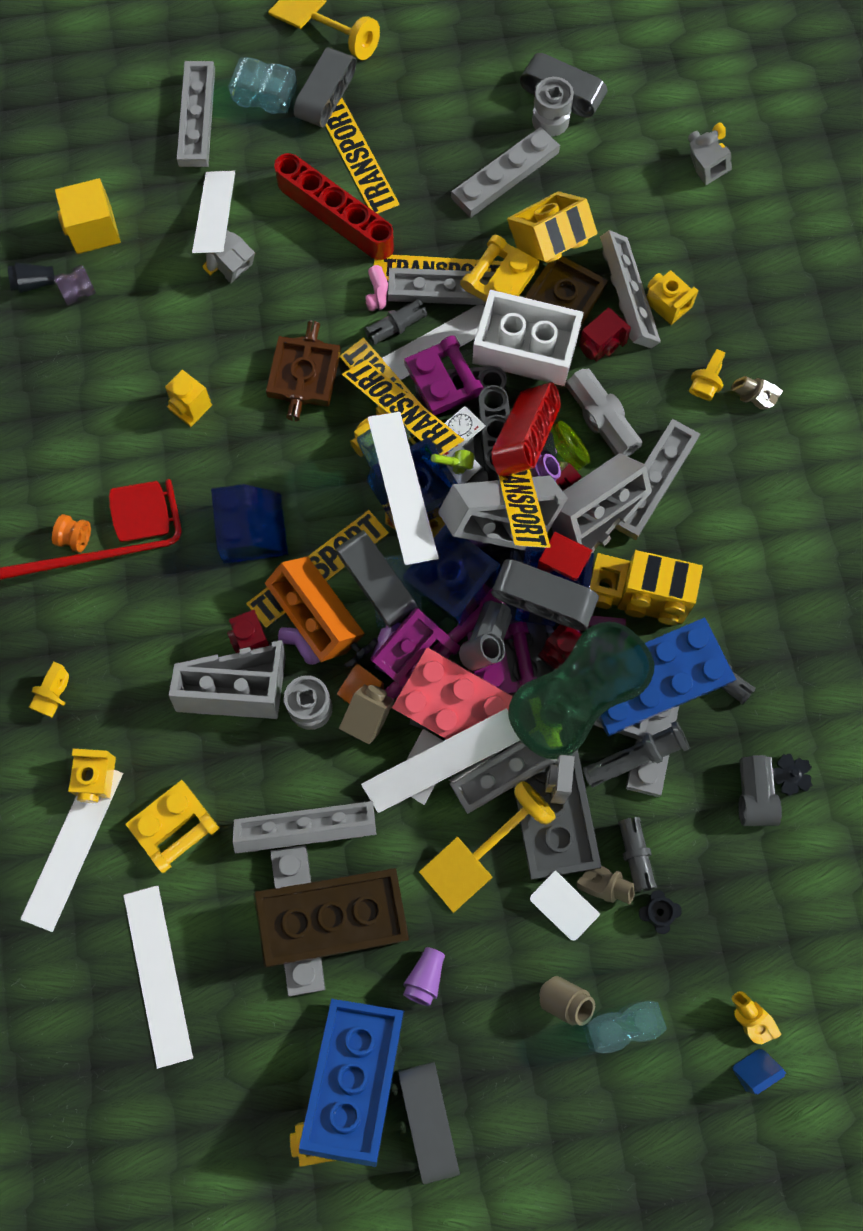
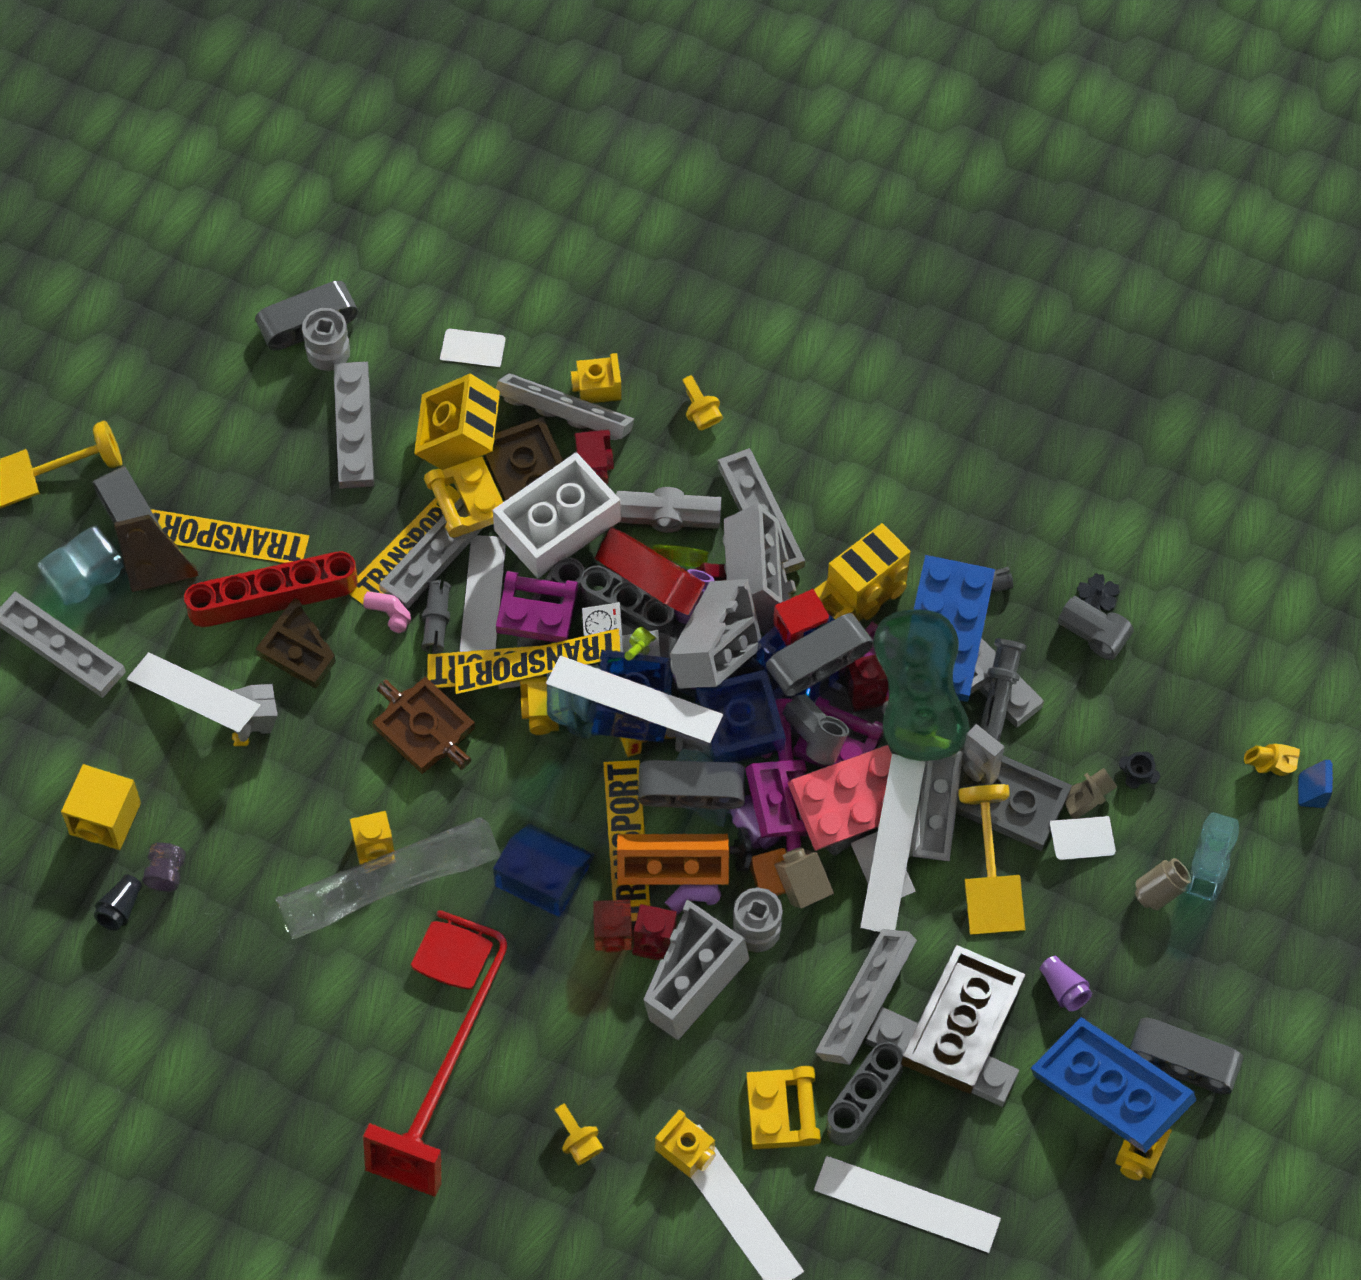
camera: 55 degrees left, 10 degrees down
orange wheel [52,514,91,552] -> none
sticker [499,470,551,548] -> none
dark grey pin [618,817,657,893] -> none
light grey piece [688,123,732,185] -> none
dark tan piece [731,376,782,410] -> none
none -> dark brown wing [114,514,199,592]
none -> dark brown wing [255,598,336,689]
none -> clear arch [275,817,501,940]
none -> white sticker [440,329,506,367]
none -> clear red brick [593,900,632,953]
none -> dark grey beam [826,1042,903,1146]

